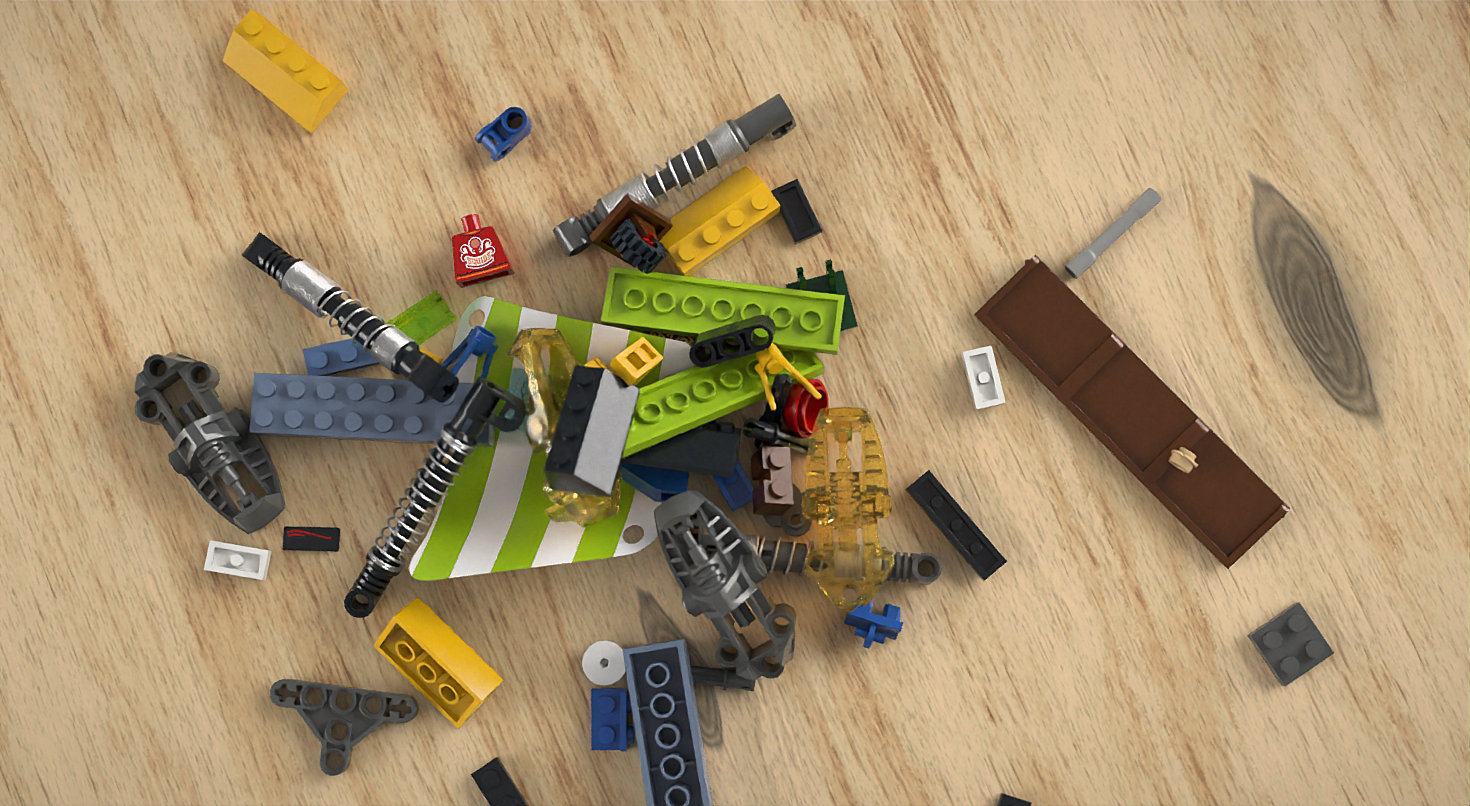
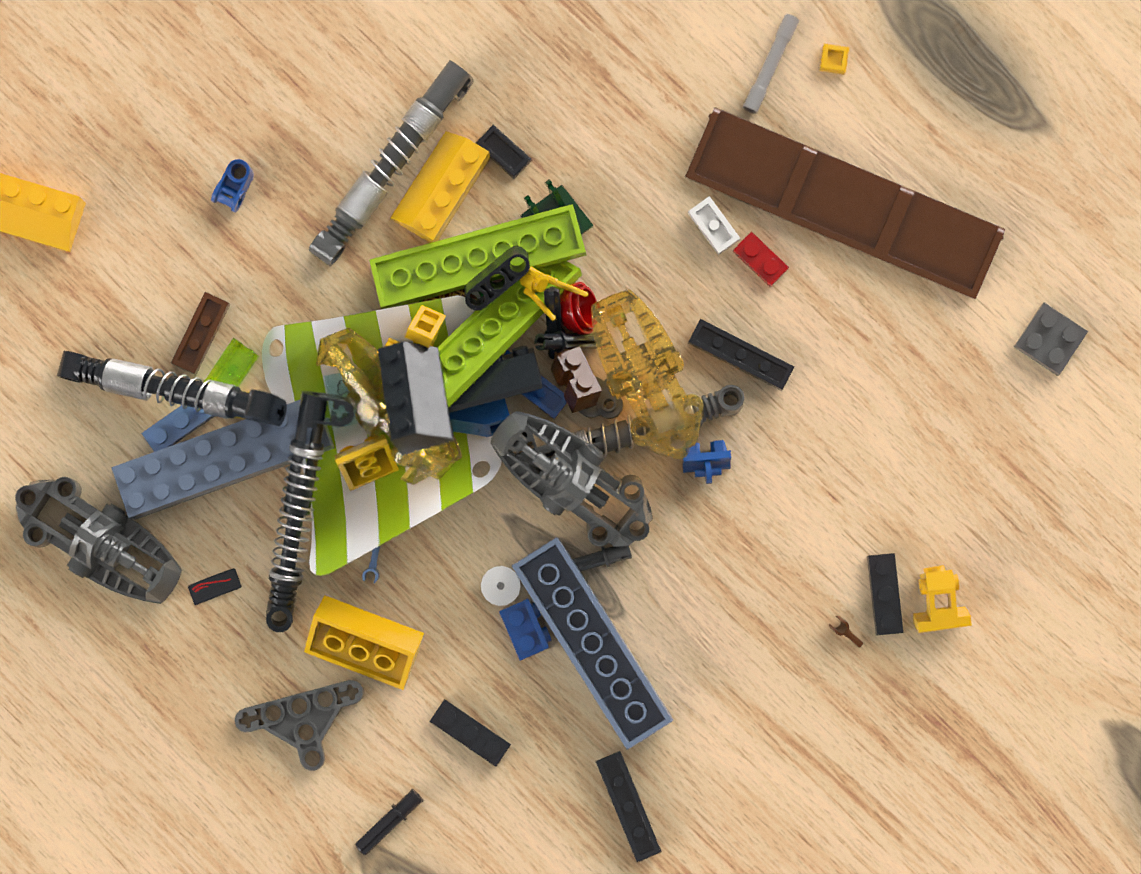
camera: 25 degrees left, 0 degrees up
white plate [204,540,272,580] -> none
blue plant [442,326,498,379] -> none
red torso [452,214,514,288] -> none
plate [589,193,673,274] -> none
tan plate [1168,447,1198,474] -> none
none -> reddish brown plate [171,292,230,375]
none -> yellow slope [334,434,399,491]
none -> medium blue hand [362,546,380,583]
none -> red plate [732,231,789,287]
none -> yellow tile [819,43,849,75]

